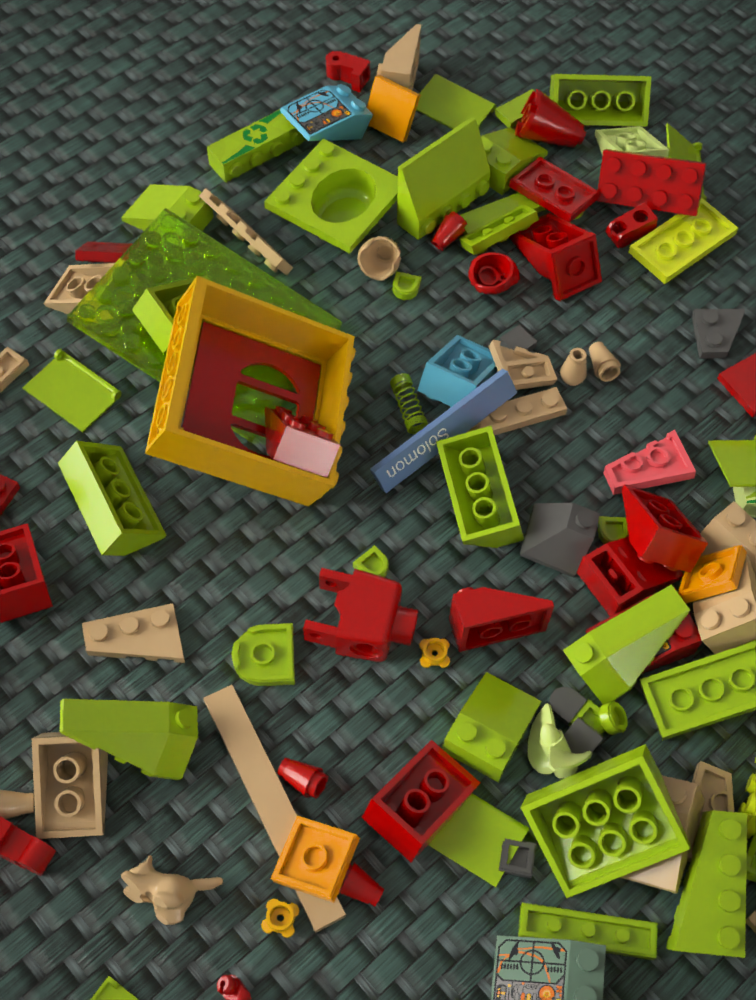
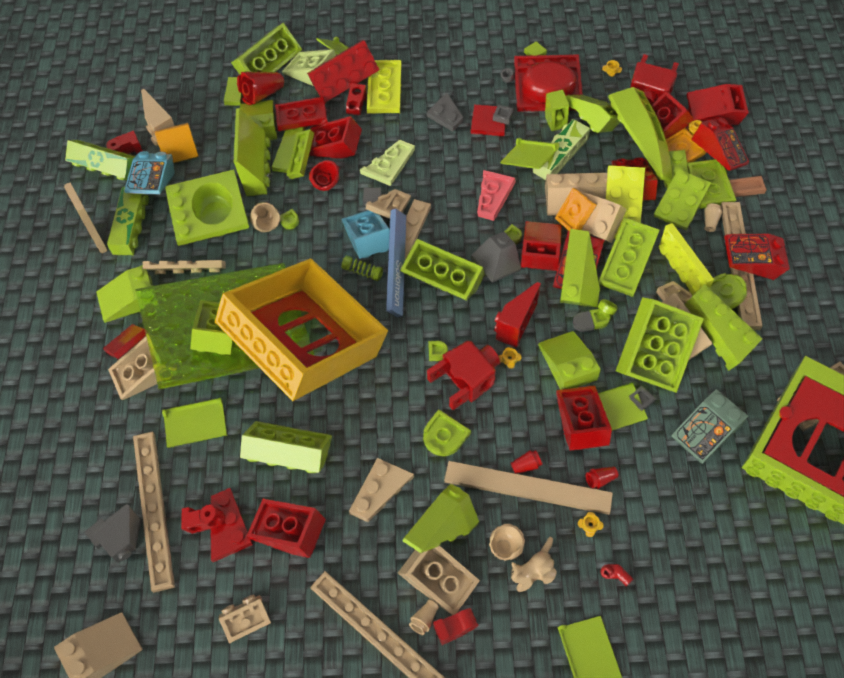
camera: 45 degrees left, 0 degrees up
slope [264,405,340,478] -> none
light orange tile [271,816,360,903] -> none
lime piece [416,74,497,129] -> none
red cone [431,211,467,251] -> none
lime tile [518,903,658,960] -> none
yellowish green piece [527,703,593,779] -> none
red tile [546,232,602,301] -> none
tan cone [560,348,587,386] -> none
dark grey tile [564,717,604,754] -> none
tan cone [589,342,620,382] -> none
red slope [622,484,708,573] -> none
none -> tan tile [64,183,108,253]
none -> lime brick [65,140,135,180]
none -> yellowish green wing [360,140,415,186]
none -> tan hair [489,524,525,561]

